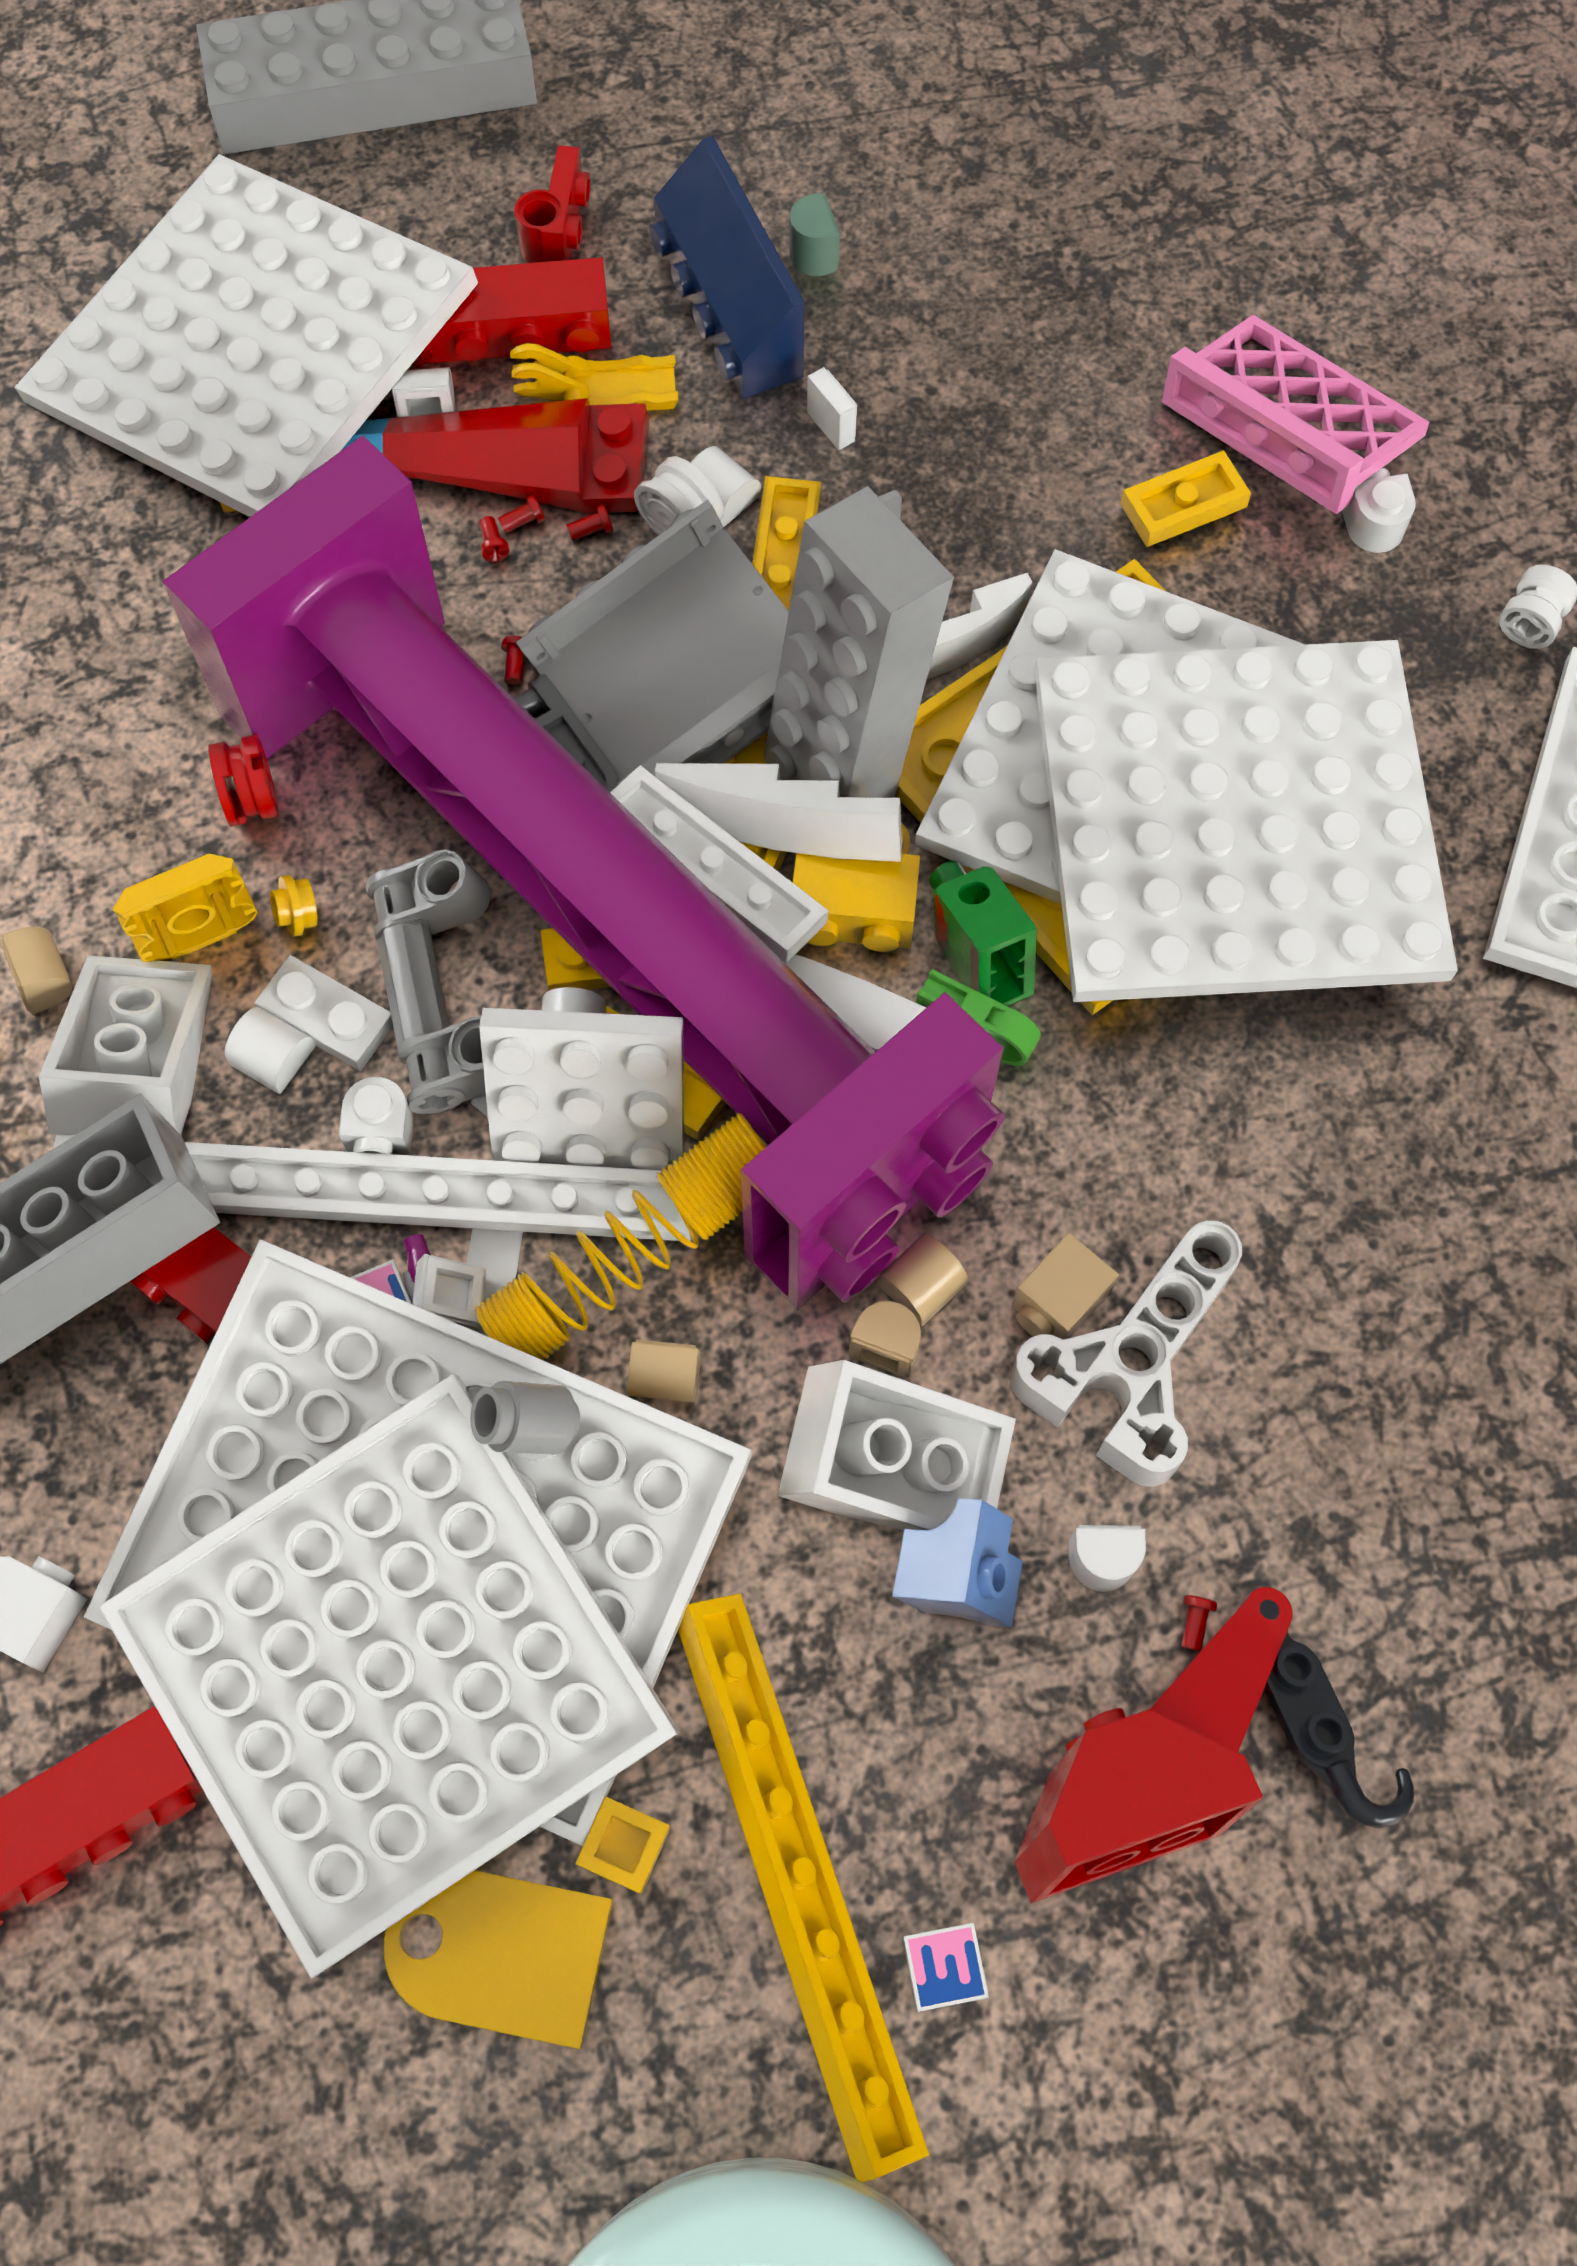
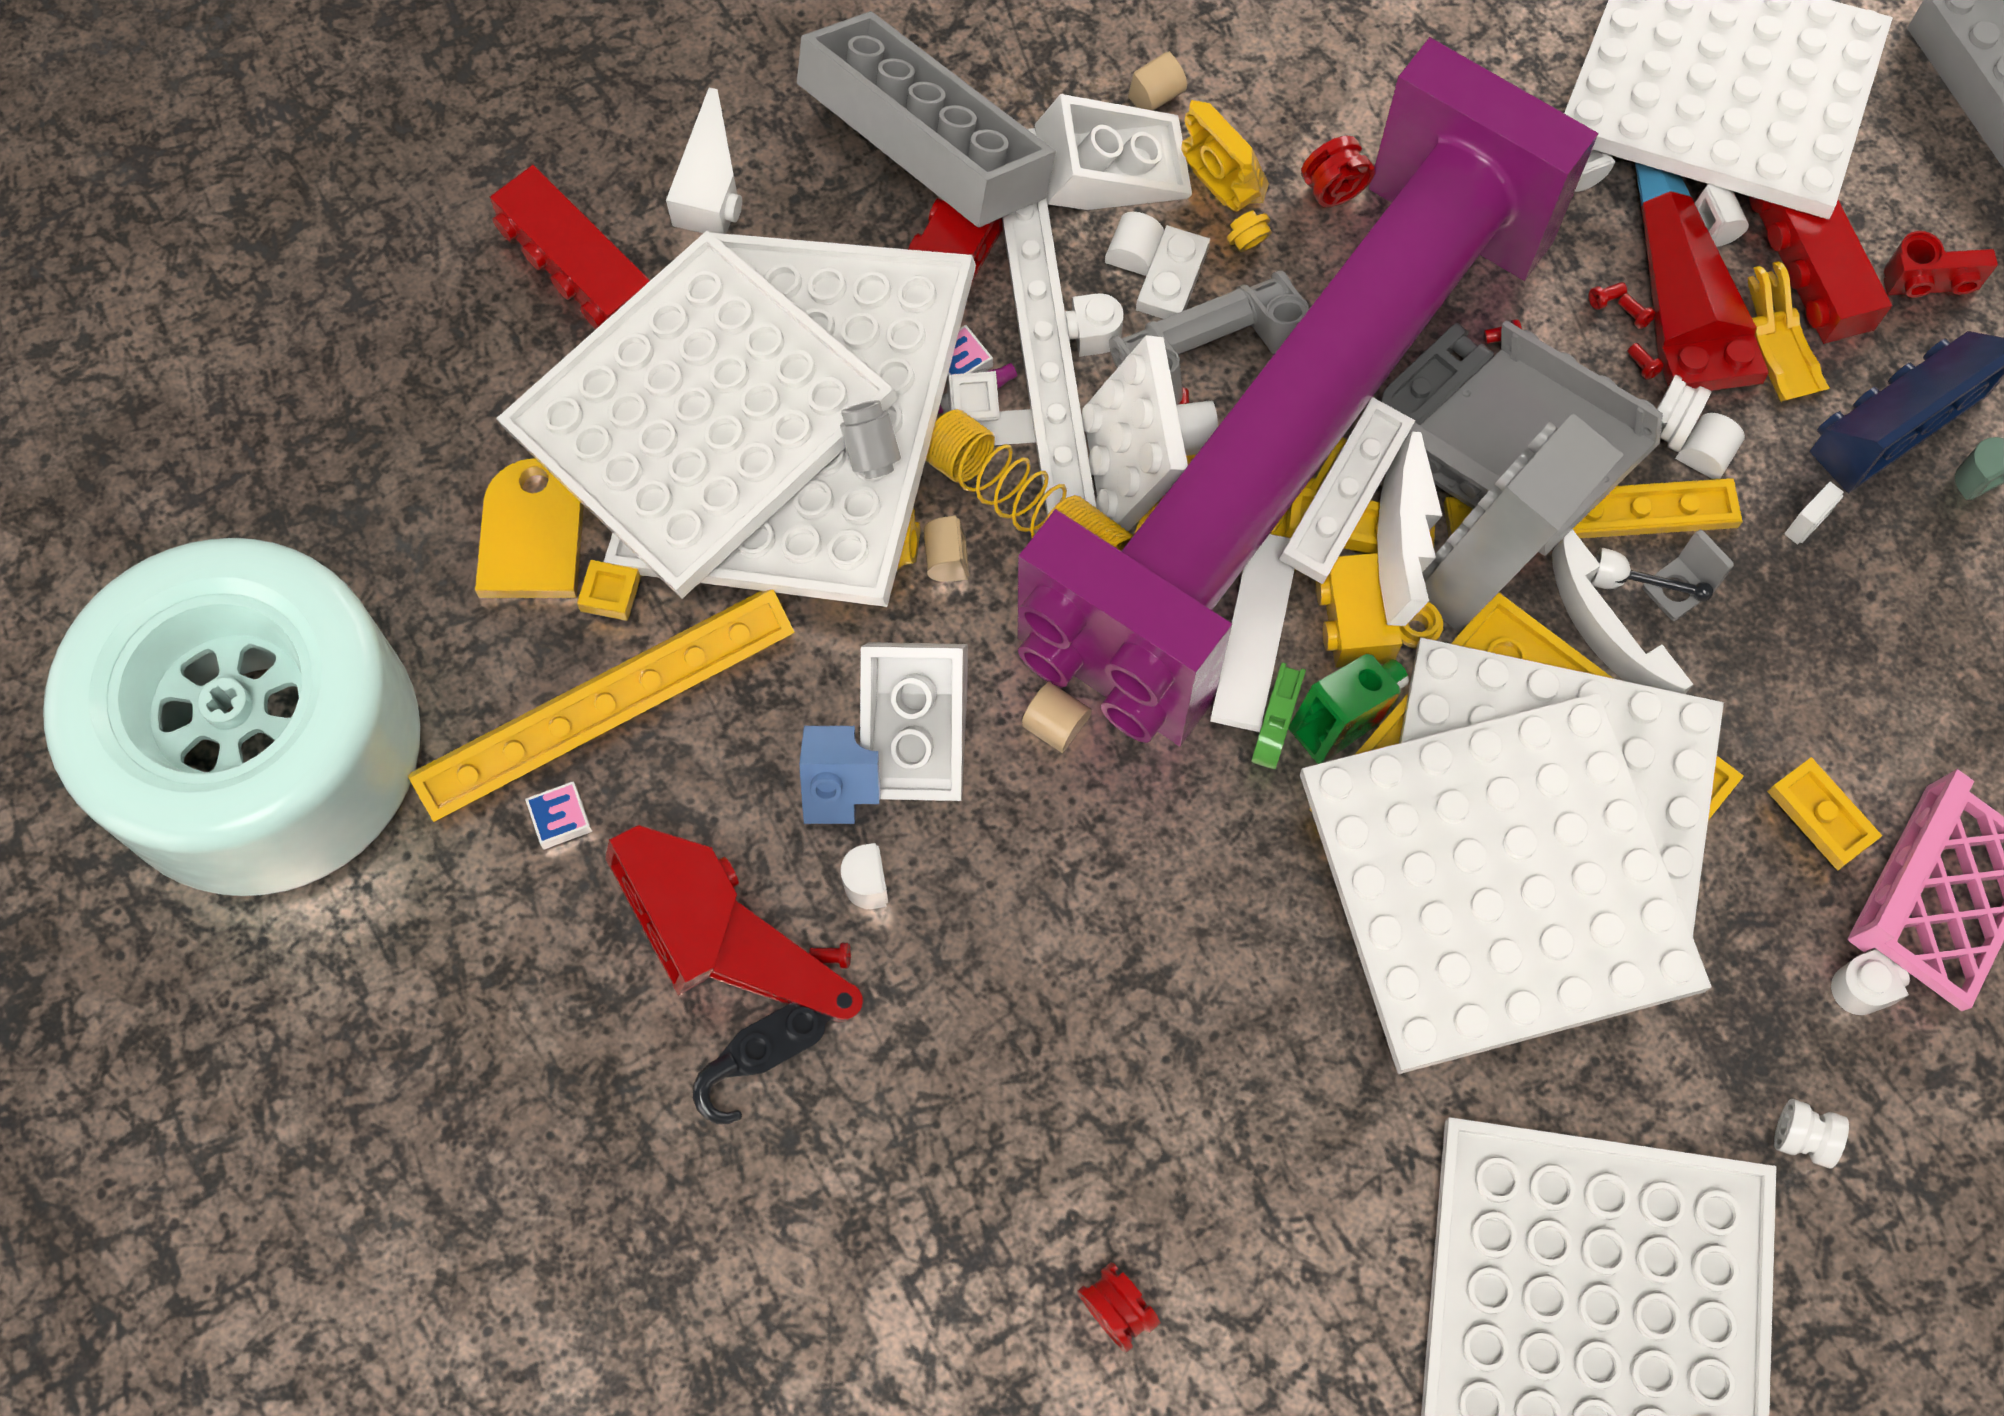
camera: 80 degrees right, 0 degrees up
tan brick [849,1301,921,1378] -> none
white beam [1010,1221,1242,1487] -> none
tan brick [1012,1232,1119,1340] -> none

